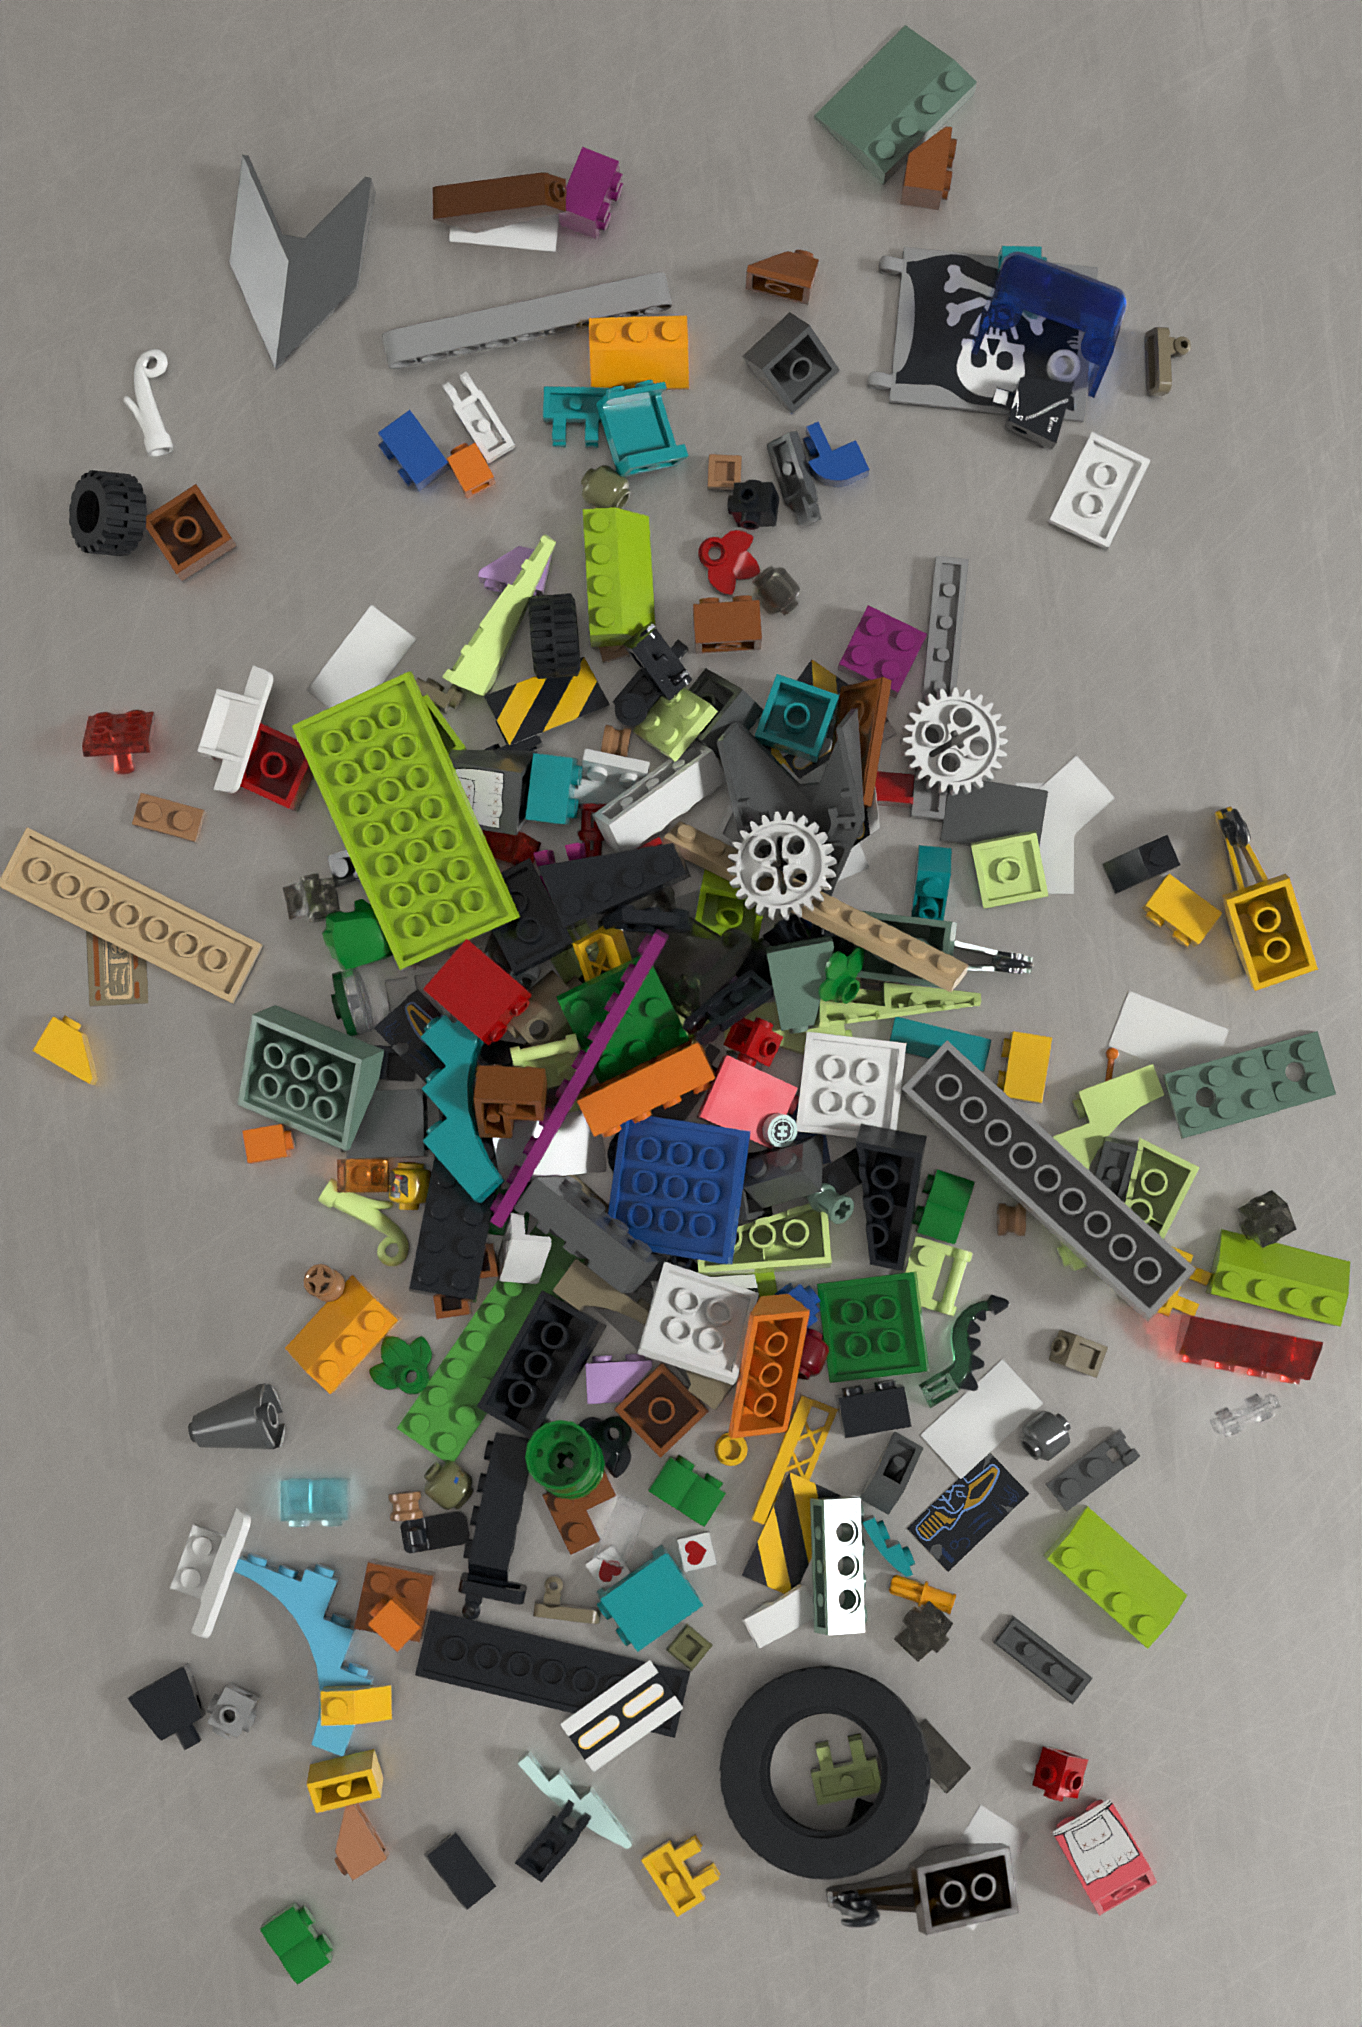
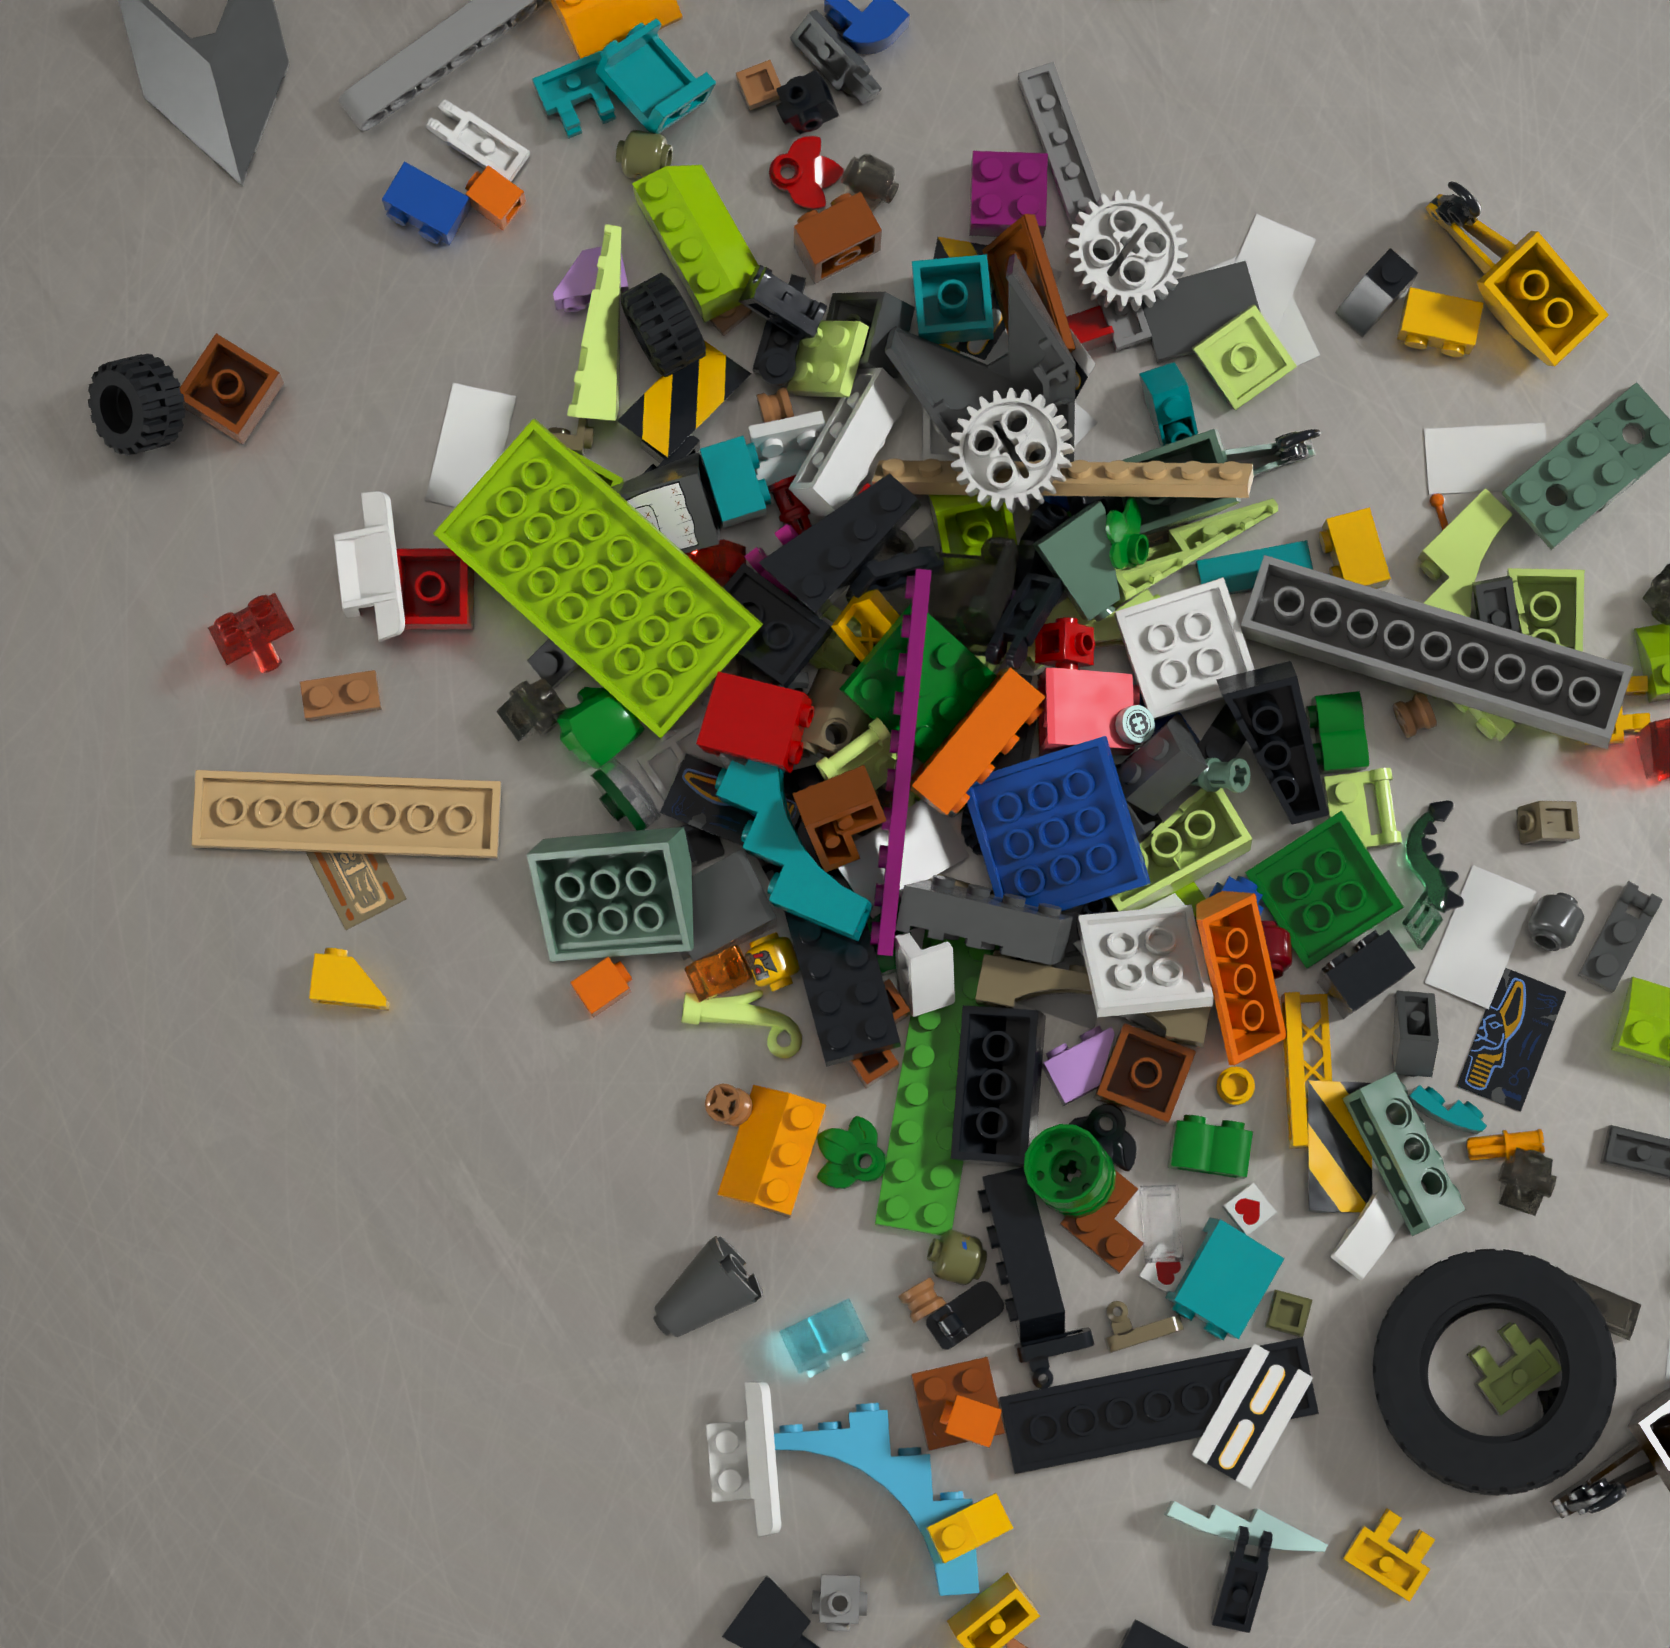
camera: 30 degrees left, 5 degrees down
white plant [123,349,173,457] -> none

